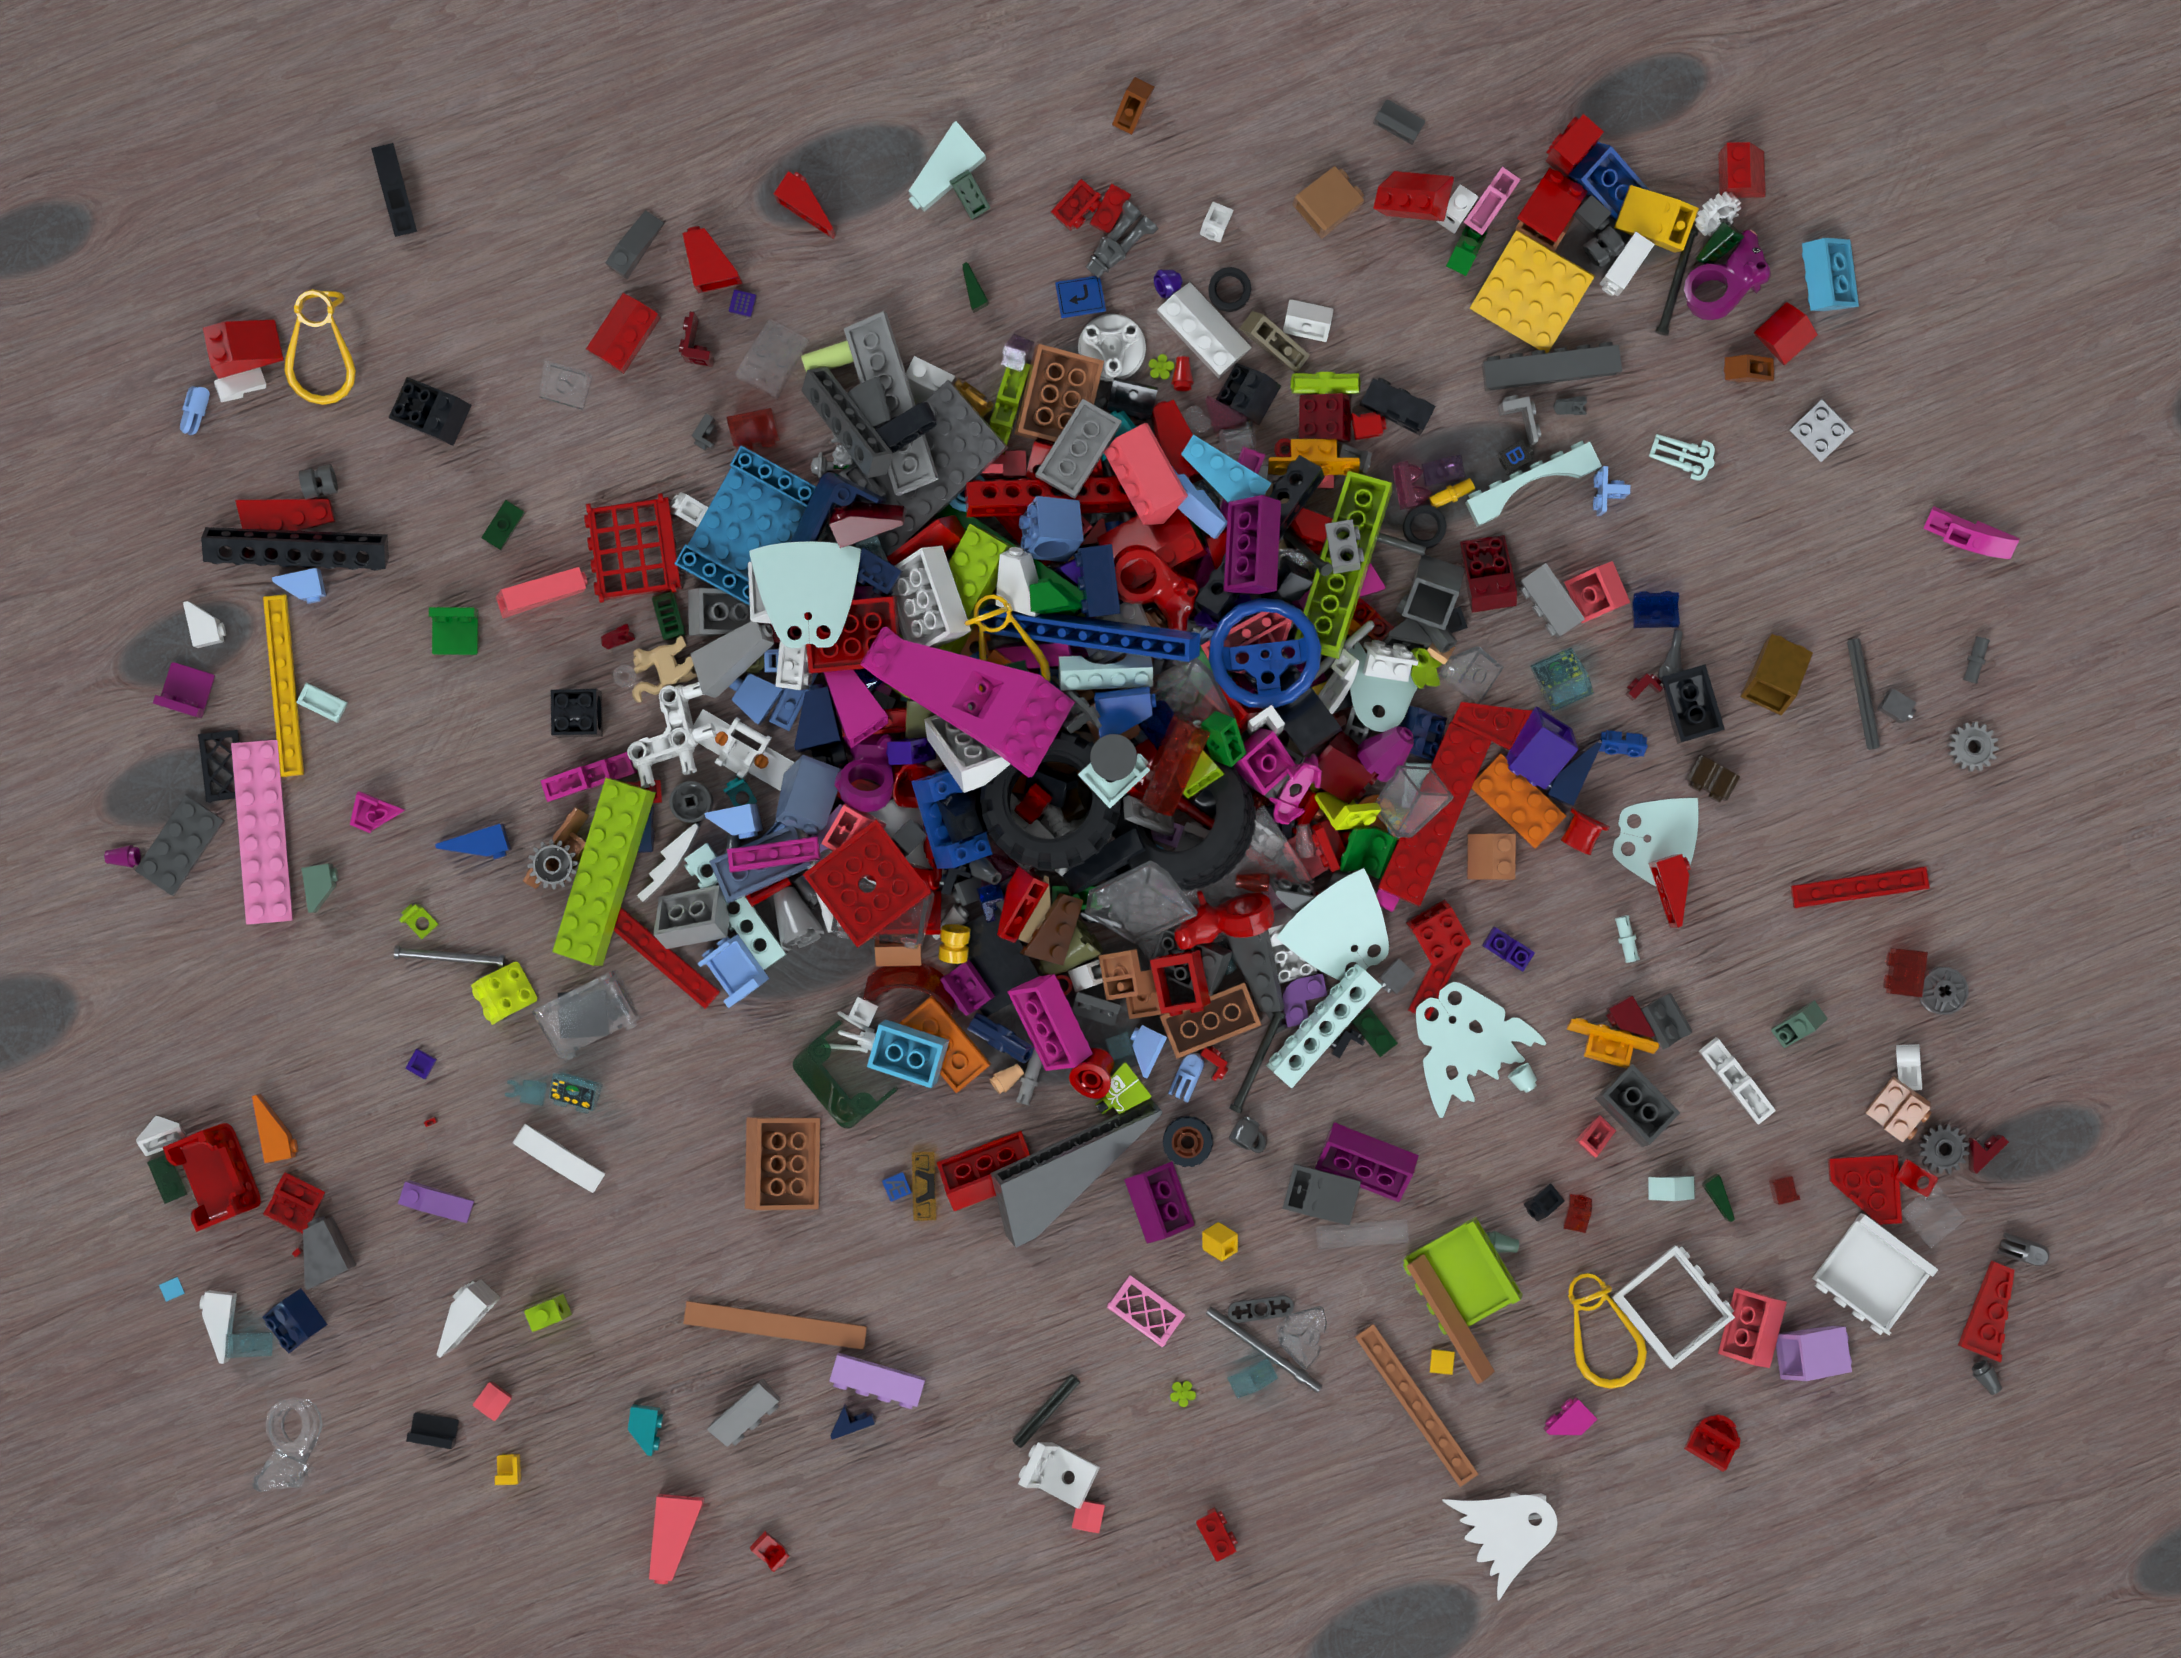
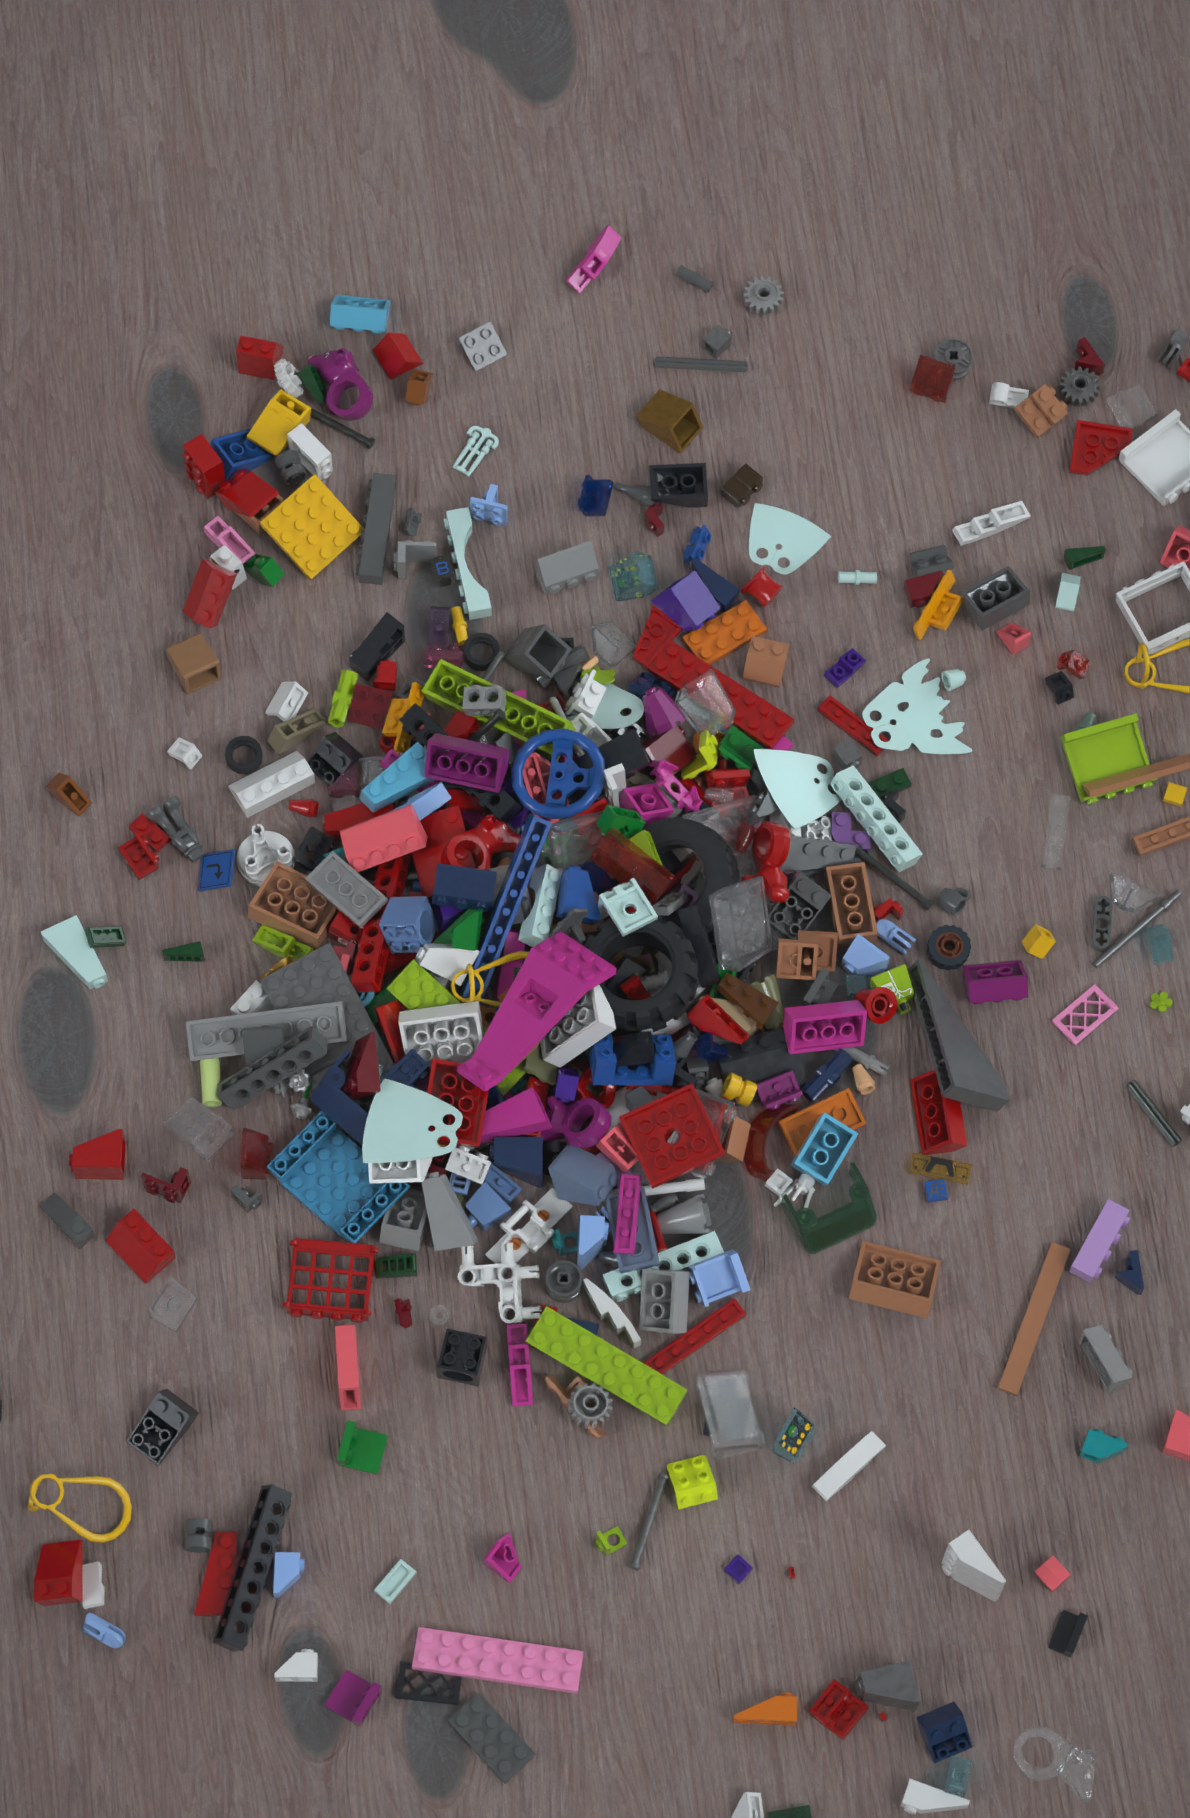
camera: 80 degrees left, 20 degrees down
magenta cone [104,845,141,868] -> none
red windscreen [162,1123,261,1232] -> none
yellow tile [263,594,304,777] -> none
sand green slope [301,864,338,913] -> none
medium lavender slope [398,1180,474,1223] -> none
blue slope [435,824,511,860] -> none
dark green plate [481,500,525,550] -> none
yellow panel [495,1454,521,1485] -> none
clear light blue plate [505,1079,547,1106] -> none
lime torso [523,1294,572,1332] -> none
tan animal [632,636,698,702] -> none
white bracket [670,492,708,527] -> none
dark purple tile [729,289,757,318] -> none
red slope [773,171,836,239] -> none
black beam [876,402,938,453] -> none
slope [1001,334,1035,372] -> none
white slope [1068,960,1103,992] -> none
dark grey piece [1090,734,1137,781] -> none
lime plant [1148,354,1174,380] -> none
red window [1150,949,1211,1016] -> none
dark purple cone [1154,269,1183,299] -> none
dark grey slope [1282,1164,1361,1225] -> none
magenta slope [1315,1122,1419,1202] -> none
dark grey panel [1373,100,1425,145] -> none
red bracket [1406,899,1471,966] -> none
dark red slope [1460,535,1517,613] -> none
coral slope [1564,561,1630,623] -> none
dark grey brick [1574,195,1611,234] -> none
red slope [1648,854,1690,928] -> none
clear red panel [1769,1176,1801,1205] -> none
sand green slope [1771,1000,1828,1048] -> none
red tile [1790,866,1930,908] -> none
red bracket [1896,1159,1938,1197] -> none

